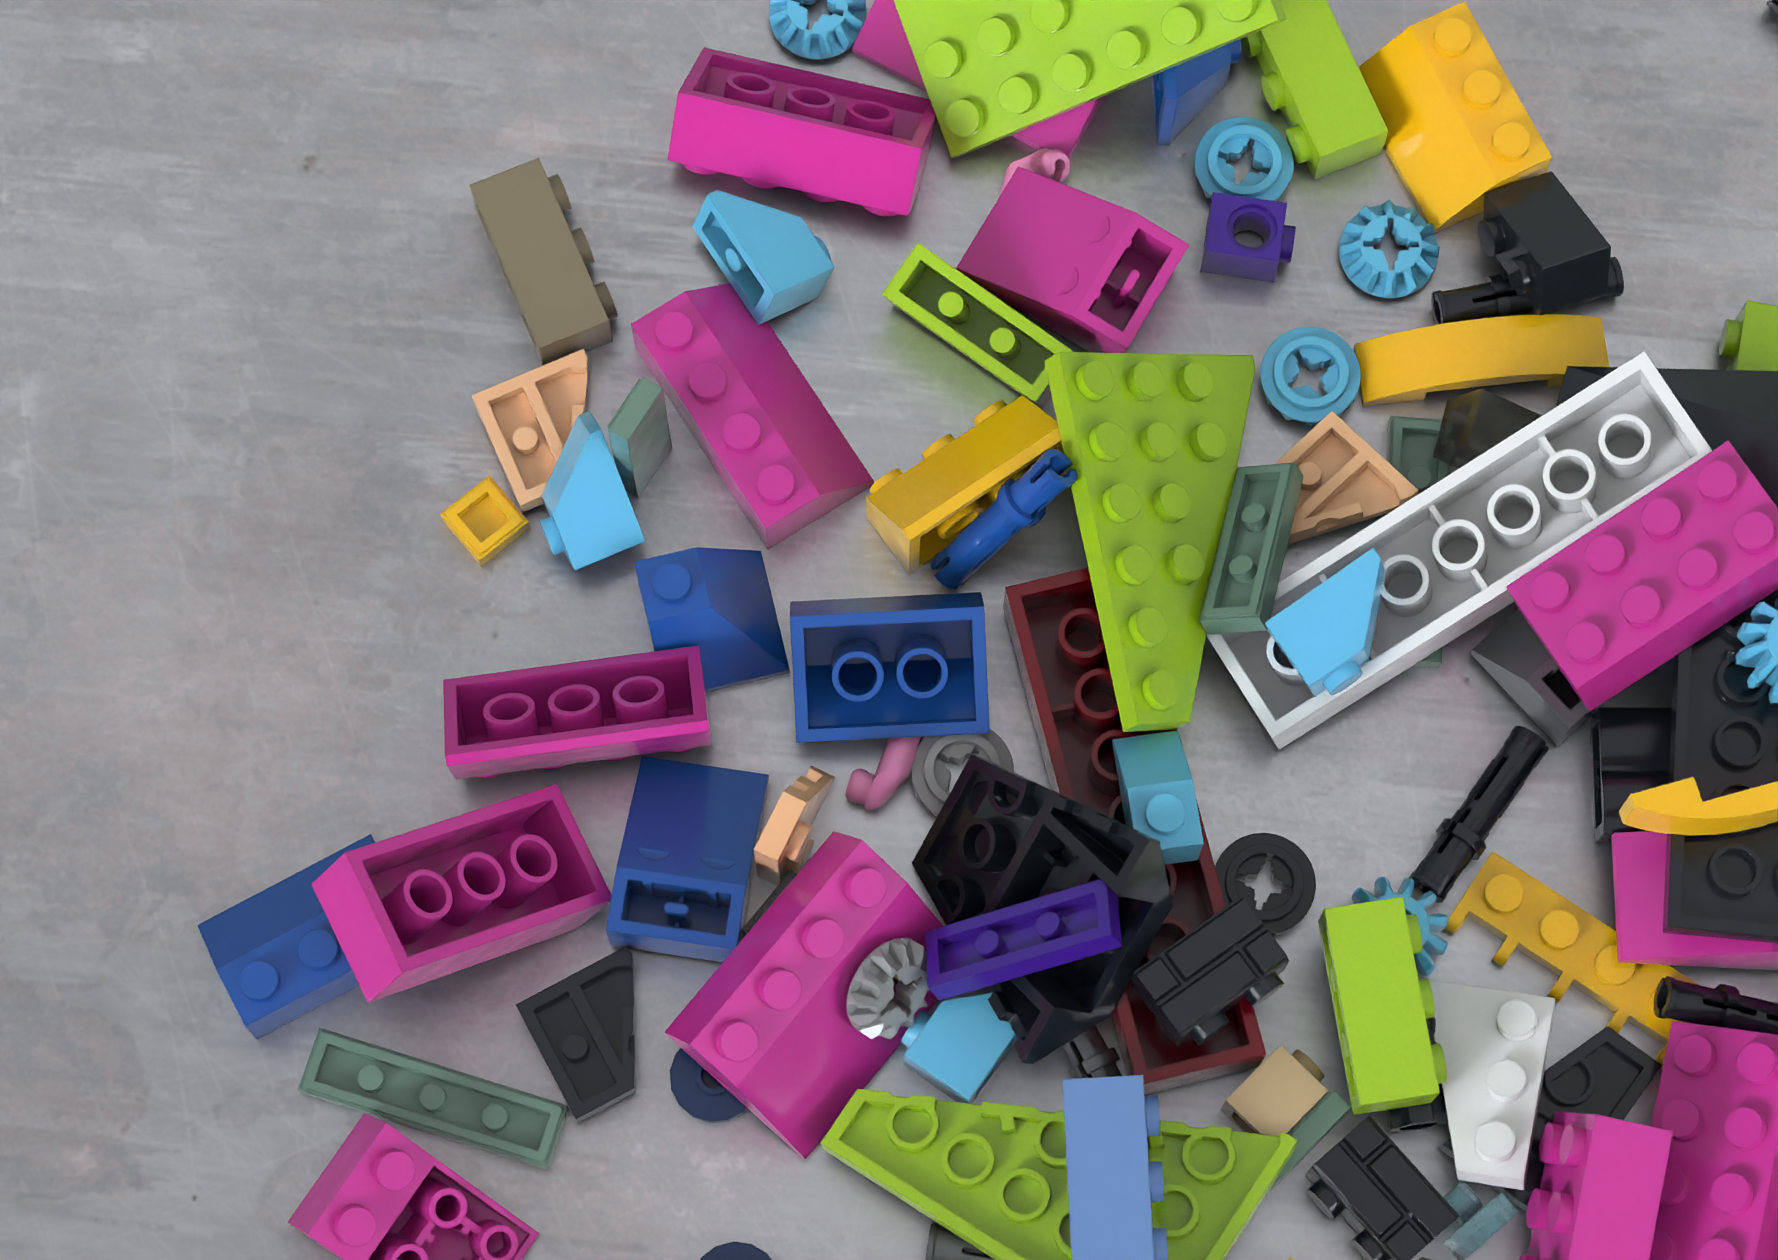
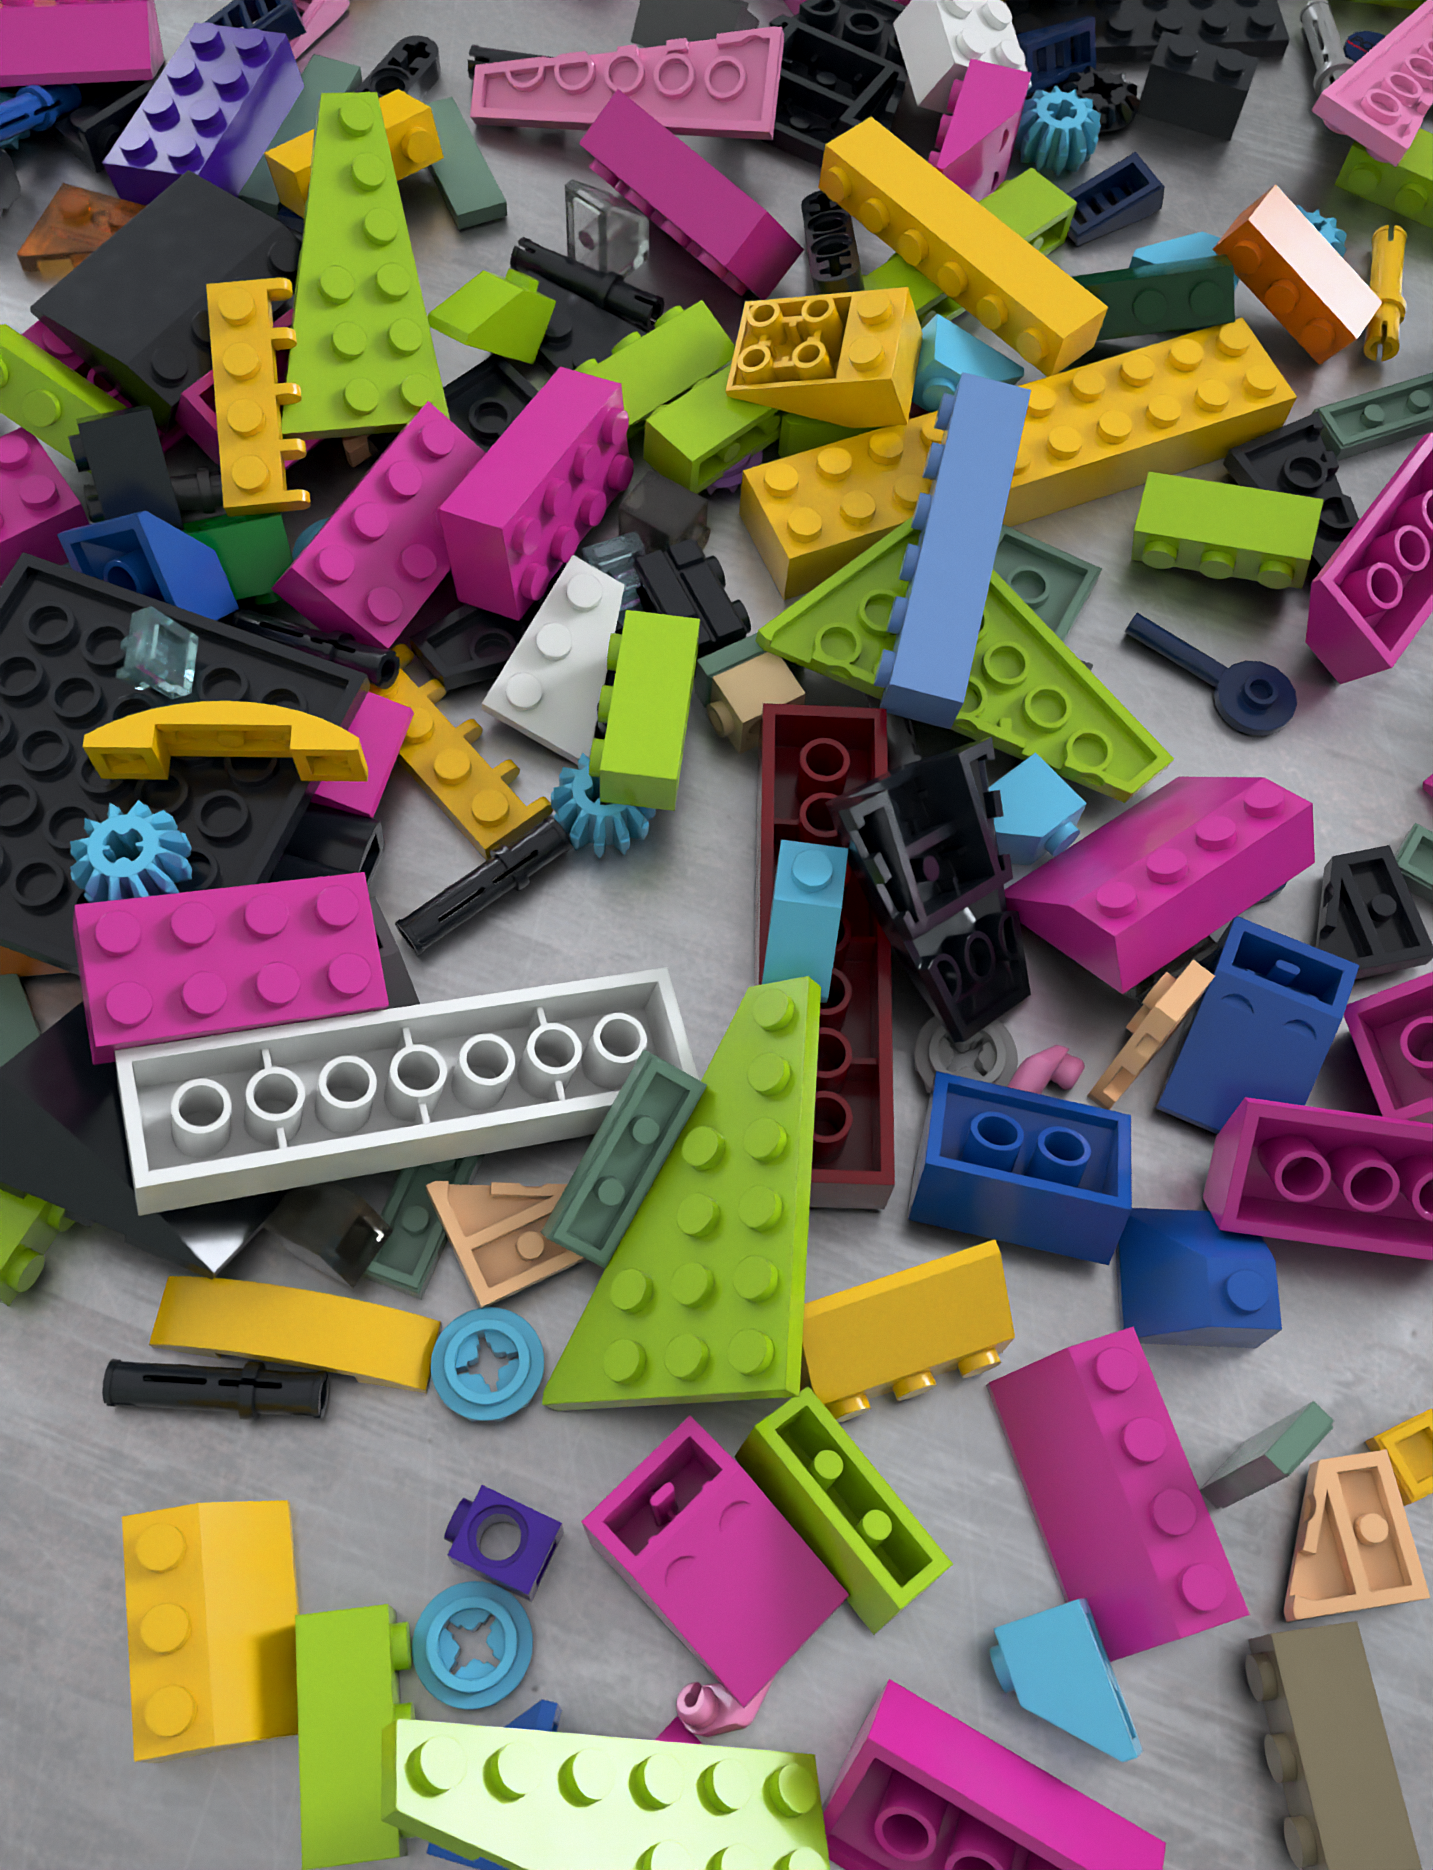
camera: 170 degrees left, 10 degrees down
medium azure slope [539,411,645,571] -> none
light grey gear [847,938,929,1040] -> none
dark purple plate [925,879,1122,1000] -> none
blue pin [930,449,1077,589] -> none
black brick [1130,896,1289,1046] -> none
black gear [1215,833,1316,935] -> none
medium azure slope [1265,548,1385,697] -> none
medium azure gear [1339,199,1440,298] -> none
black brick [1478,171,1611,315] -> none

